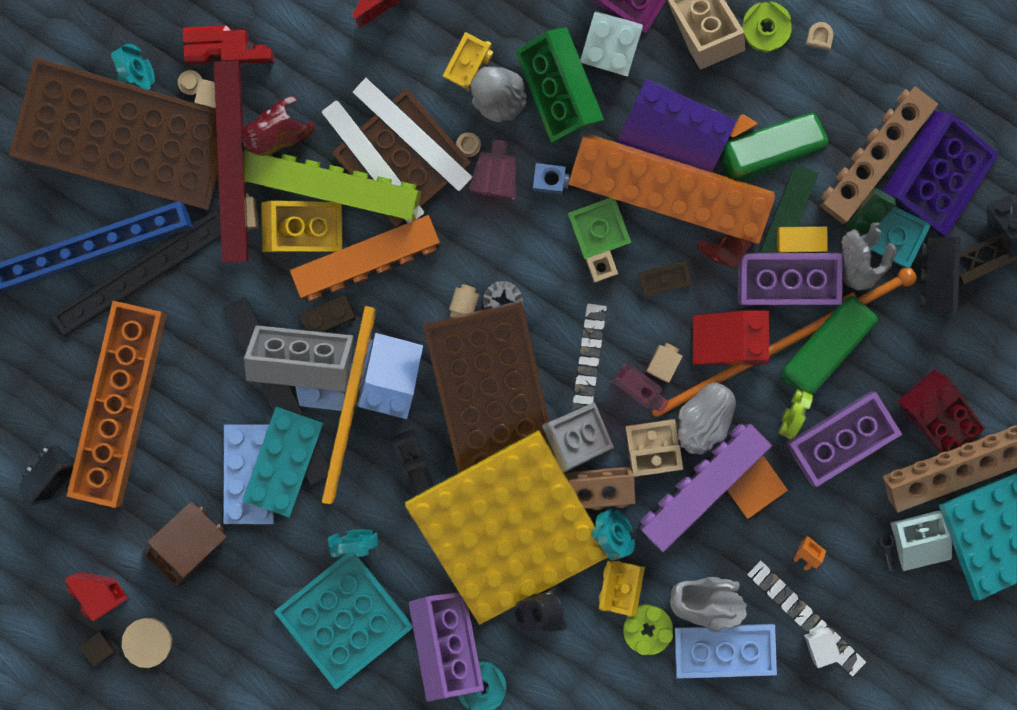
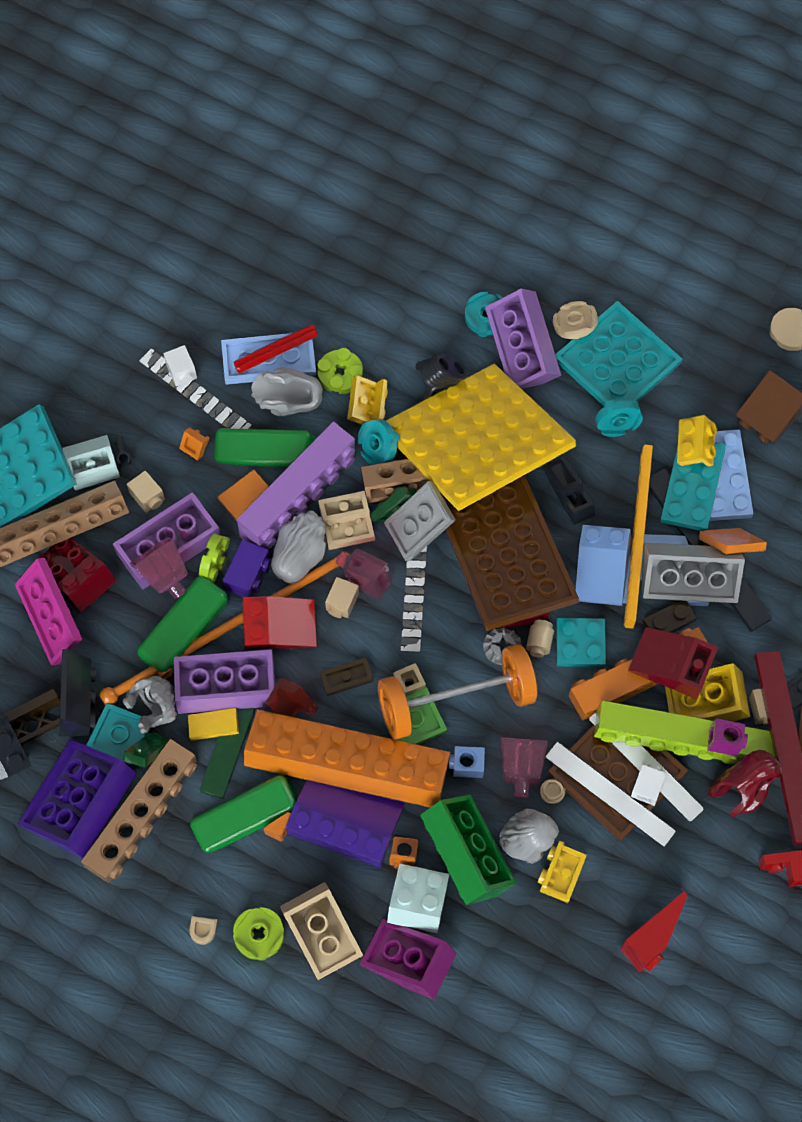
camera: 170 degrees right, 20 degrees down
none -> dark pink plate [15,558,82,666]
none -> tan brick [127,470,165,513]
none -> clear pink torso [130,537,188,599]
none -> green piece [214,428,317,468]
none -> dark purple brick [223,540,272,597]
none -> red axle [233,325,317,373]
none -> dark green plate [370,486,417,523]
none -> orange axle [378,644,537,740]
none -> orange bracket [390,836,418,869]
none -> tan tile [553,301,598,339]
none -> teal plate [556,618,606,668]
none -> dark red slope [628,627,718,699]
none -> white brick [631,764,666,806]
none -> yellow bracket [677,415,717,467]
none -> orange tile [699,528,767,554]
none -> magenta brick [707,719,748,756]

